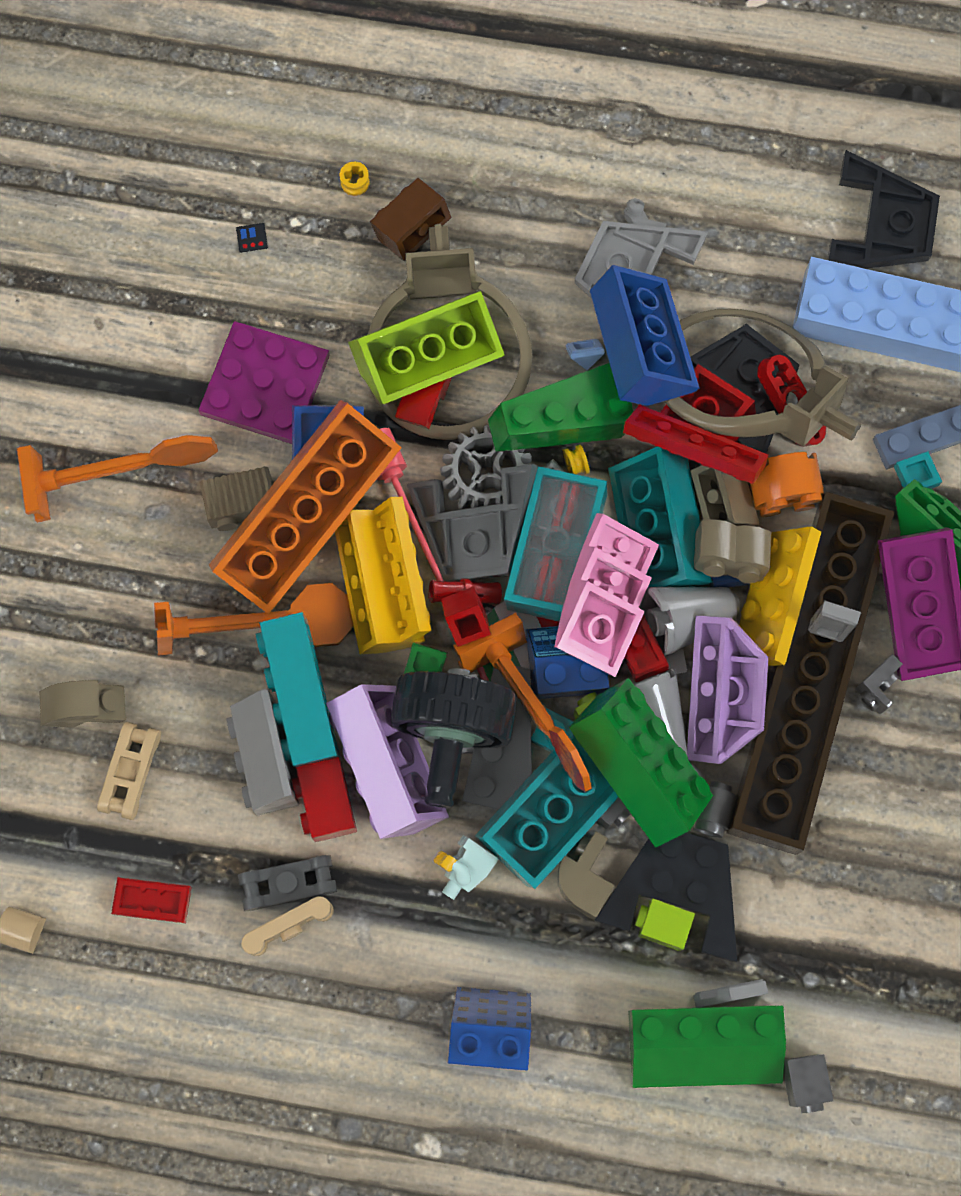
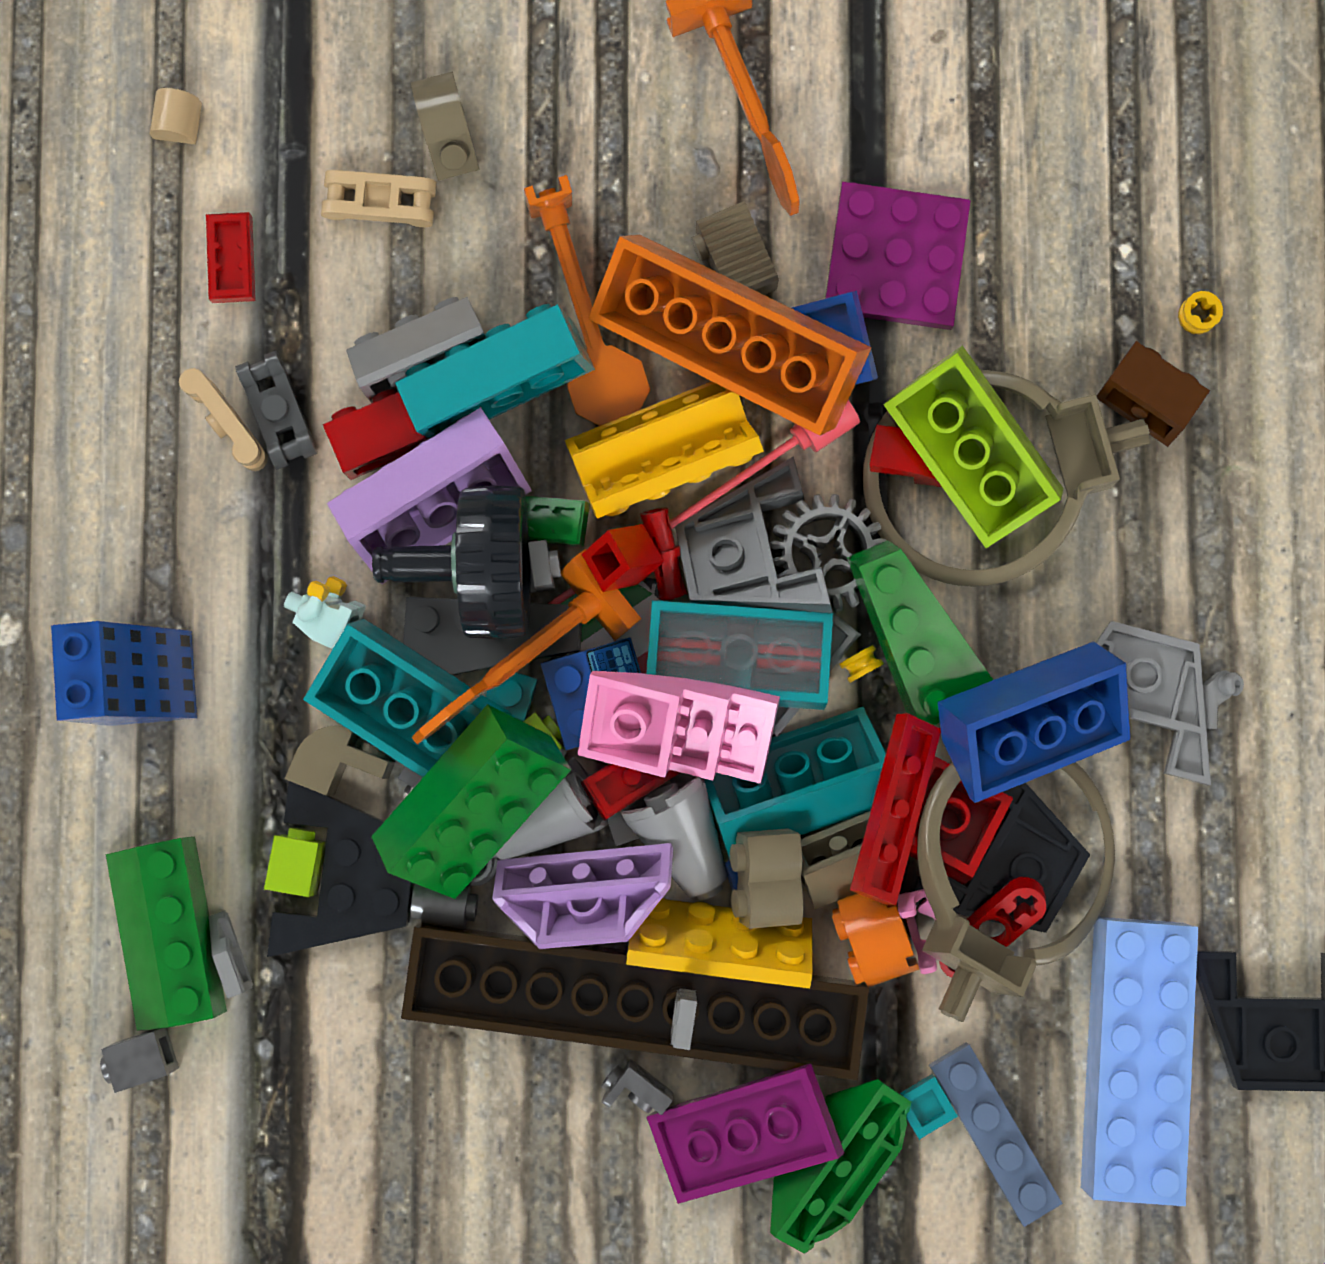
camera: 80 degrees right, 10 degrees up
black sticker [236,223,268,253] -> none
light blue slope [566,338,605,370] -> none
none -> bright pink helmet [897,889,937,974]

